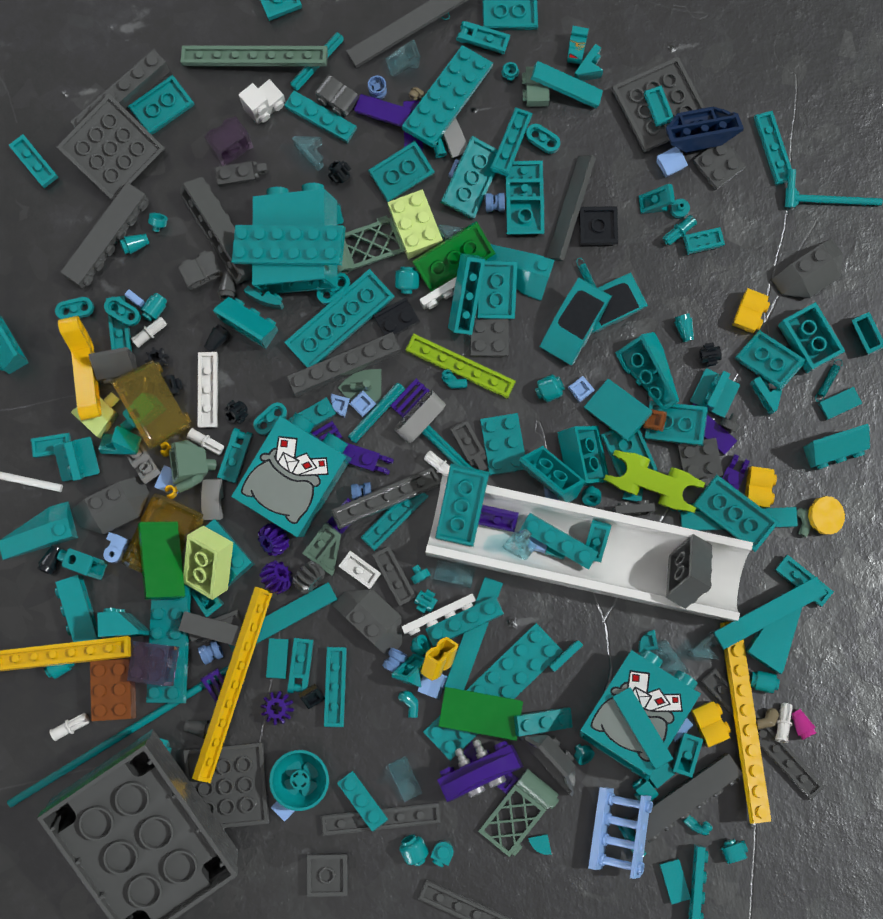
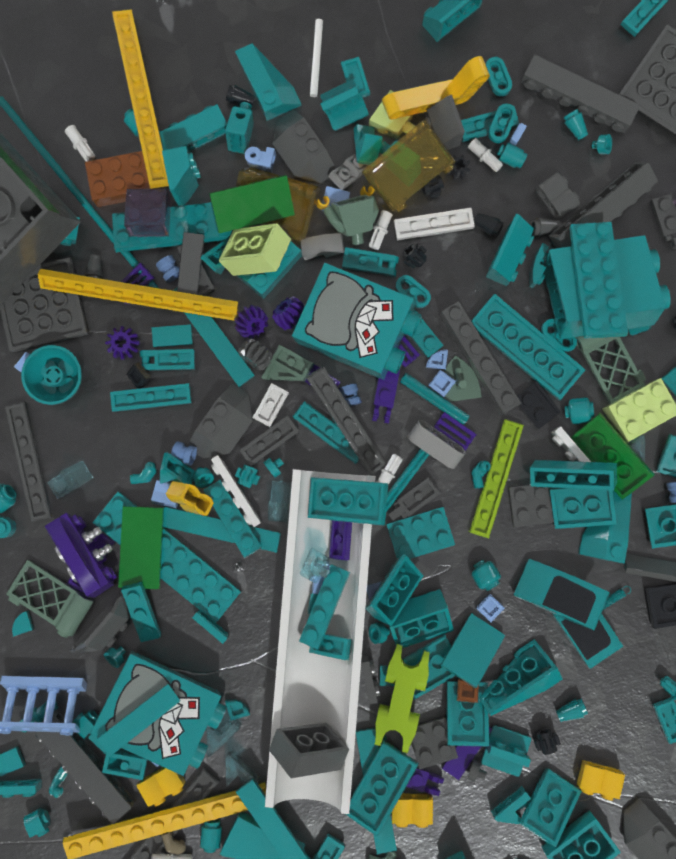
camera: 80 degrees right, 5 degrees up
teal plate [337,771,388,832] -> none

